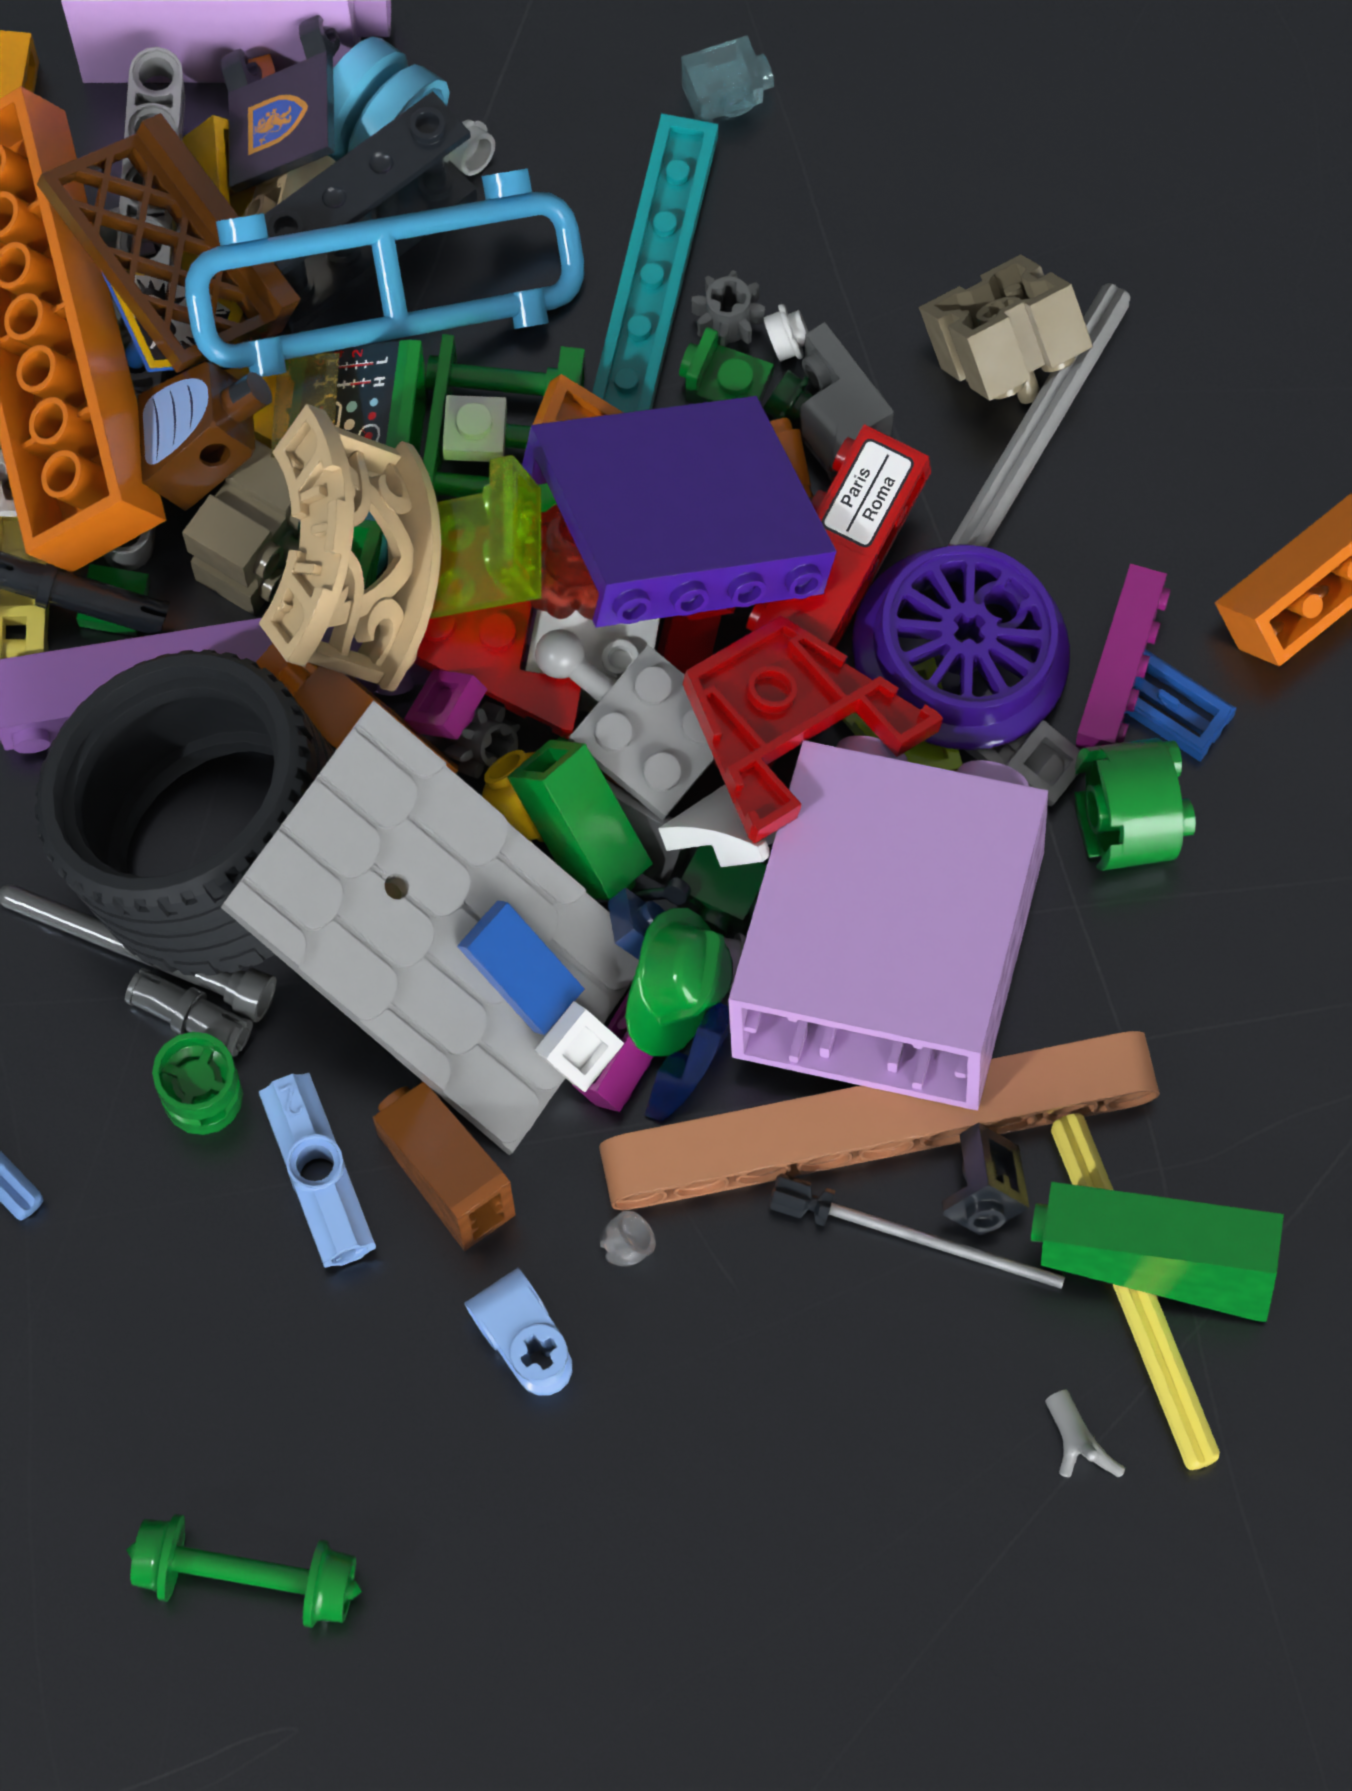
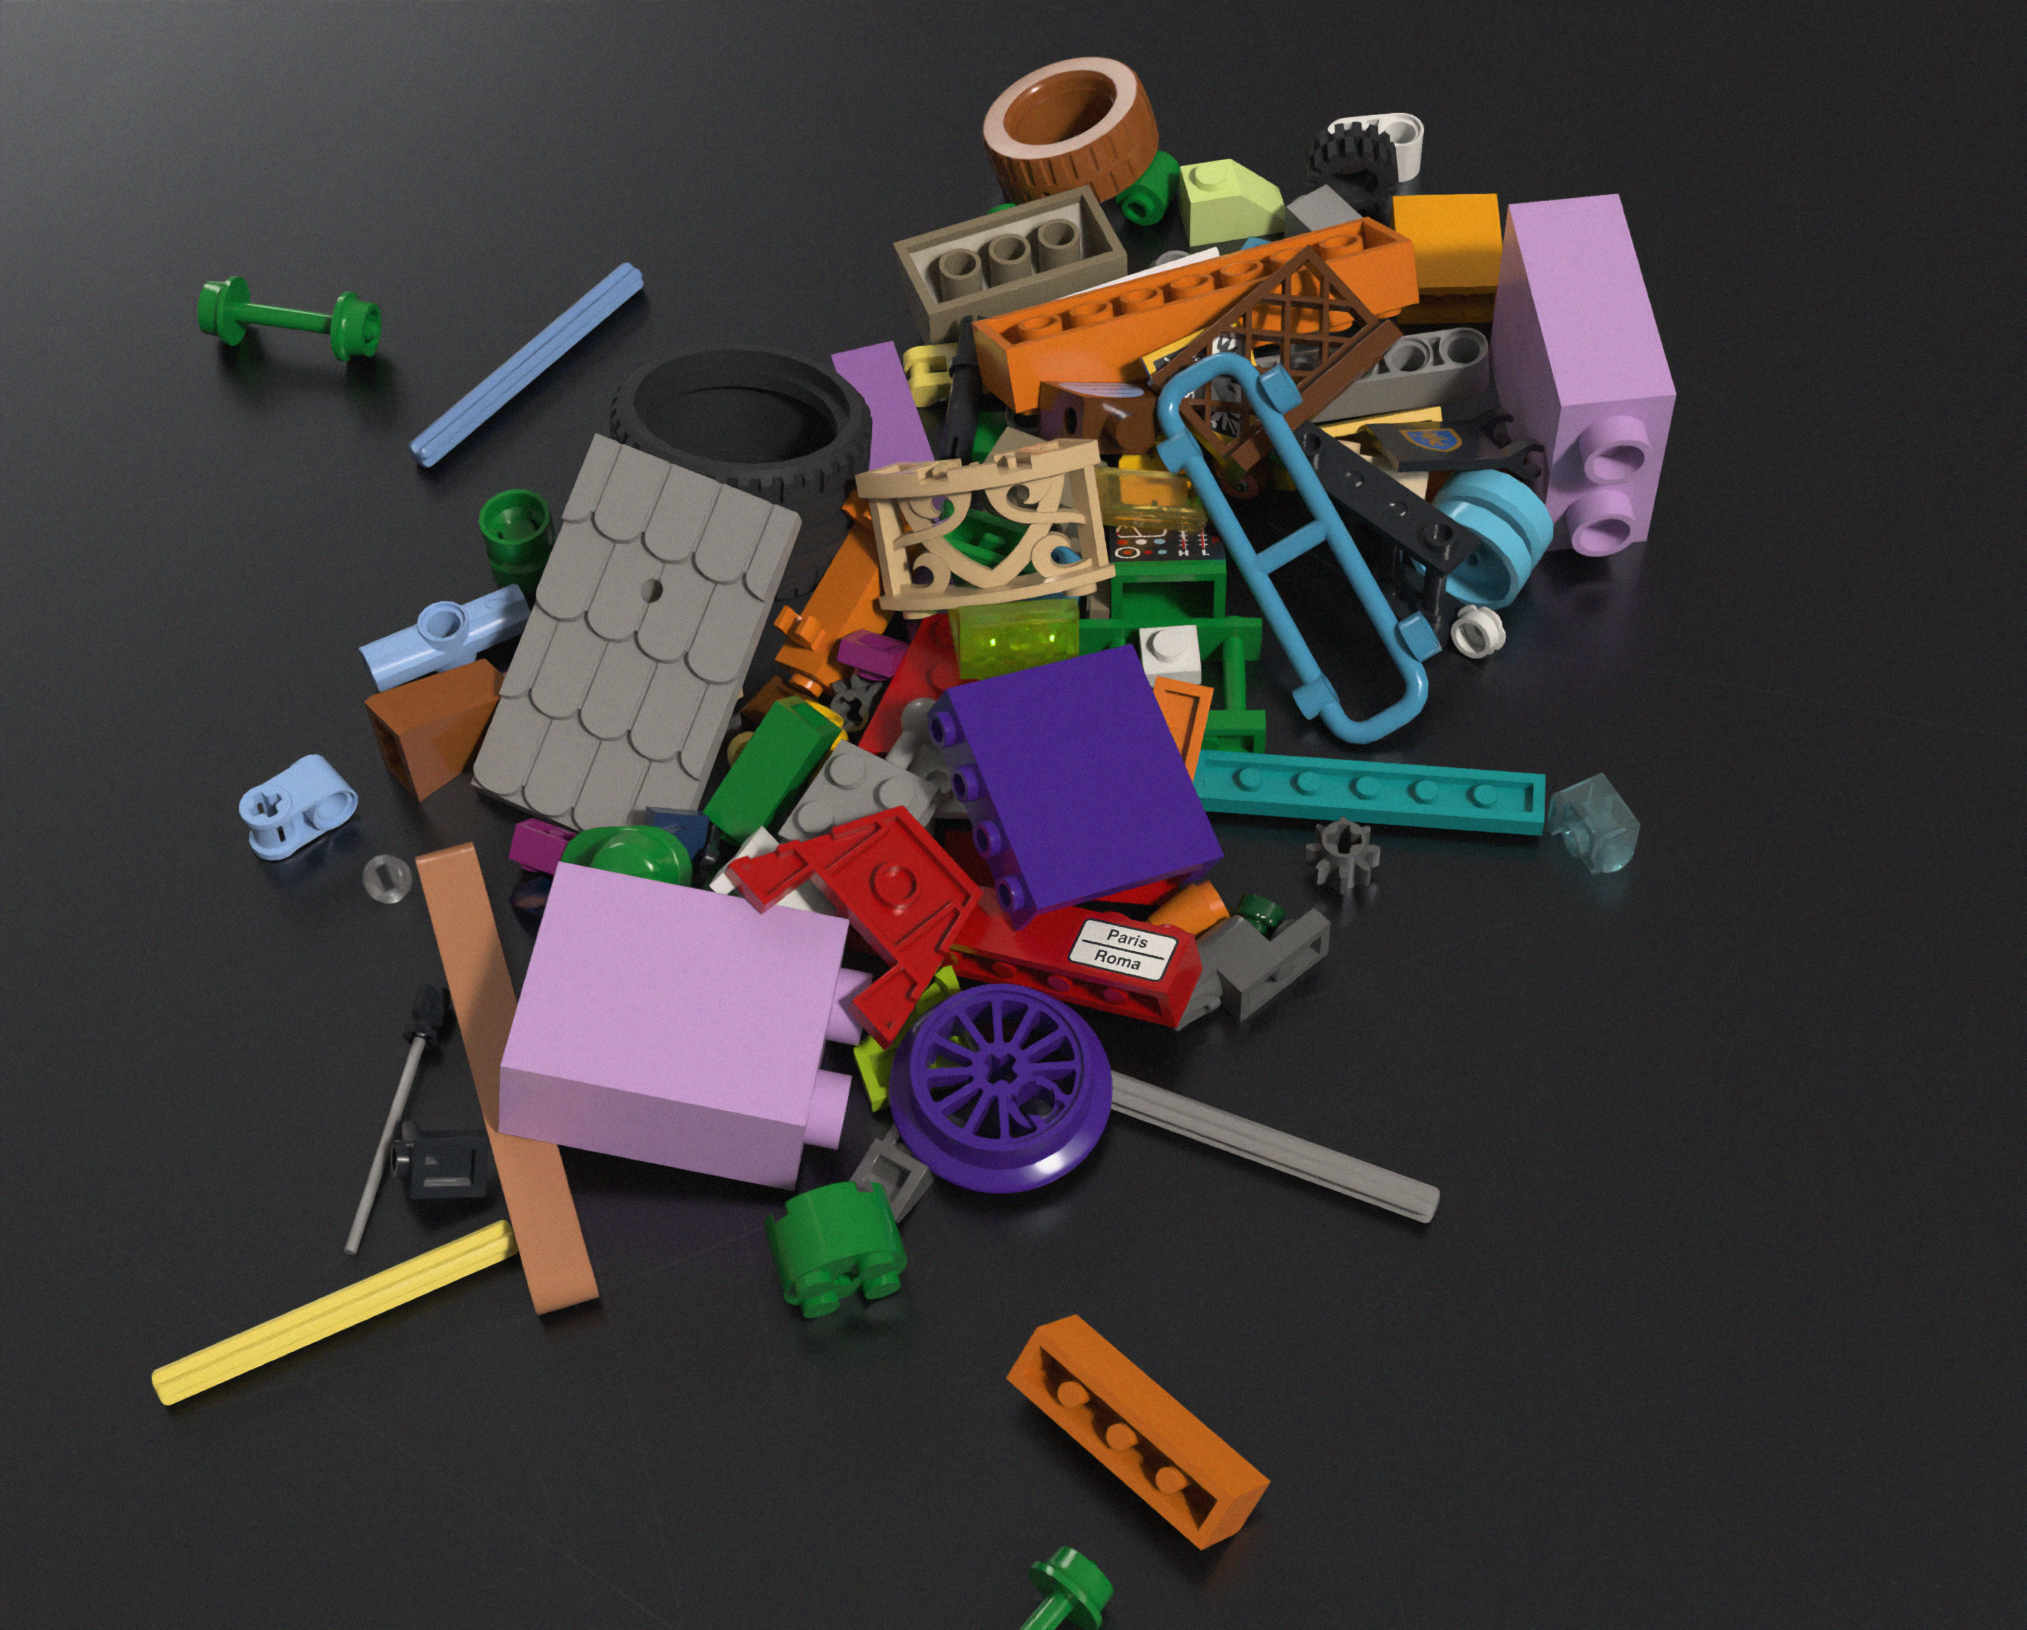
camera: 85 degrees right, 15 degrees down
green piece [126,1514,362,1628] -> none
blue tile [457,900,585,1035] -> none
white plate [534,1001,624,1092] -> none
green bracket [679,327,774,404] -> none
white plate [763,304,809,362] -> none
dark tan brick [919,254,1093,404] -> none
green slope [1031,1182,1284,1322] -> none
light grey bar [1045,1390,1125,1477] -> none
magenta piece [1075,563,1171,749] -> none
blue tile [1126,649,1236,762] -> none

